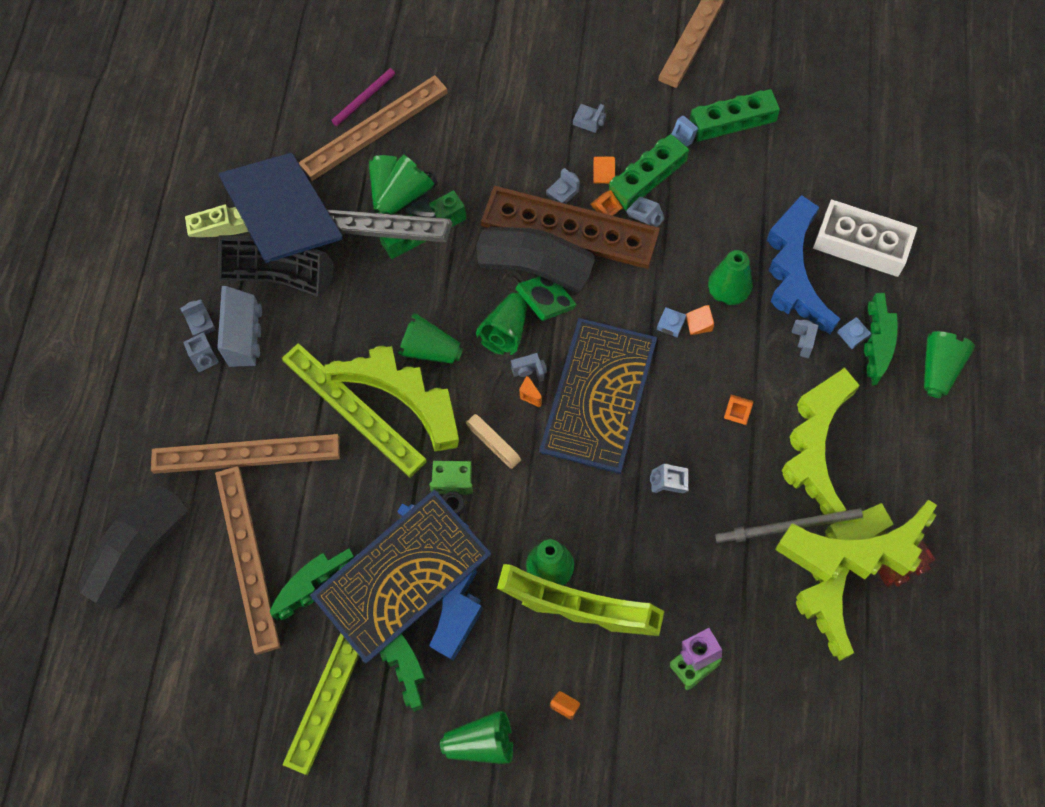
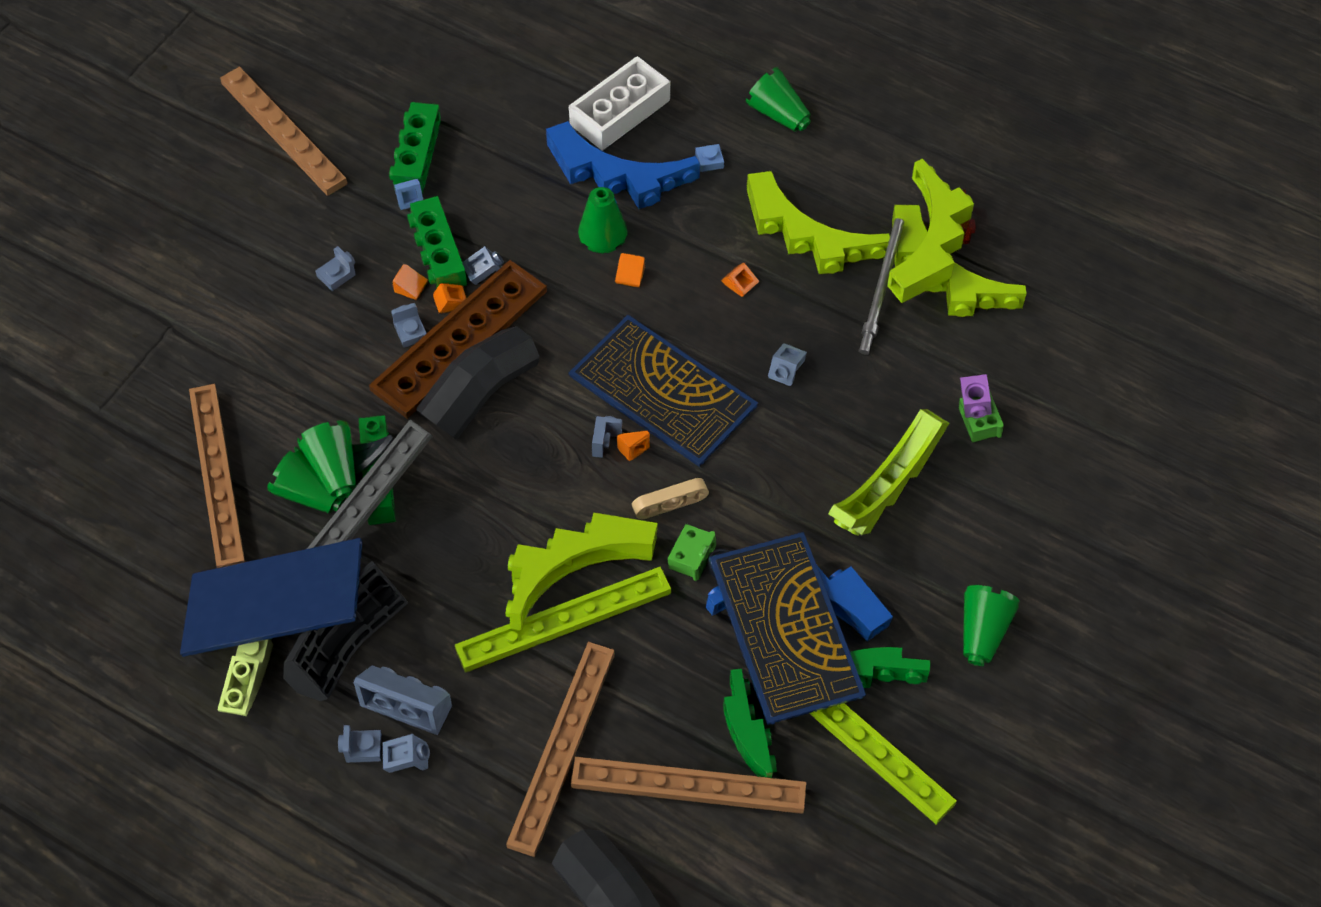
camera: 70 degrees left, 10 degrees down
magenta bar [332,68,395,126] -> none
green cone [398,313,463,364] -> none
green cone [476,293,528,355] -> none
green tile [516,276,576,321] -> none
green cone [526,539,574,586] -> none
orange slope [550,691,580,720] -> none
medium blue plate [657,307,686,338] -> none
sand blue bracket [792,320,818,358] -> none
green slope [864,293,898,385] -> none

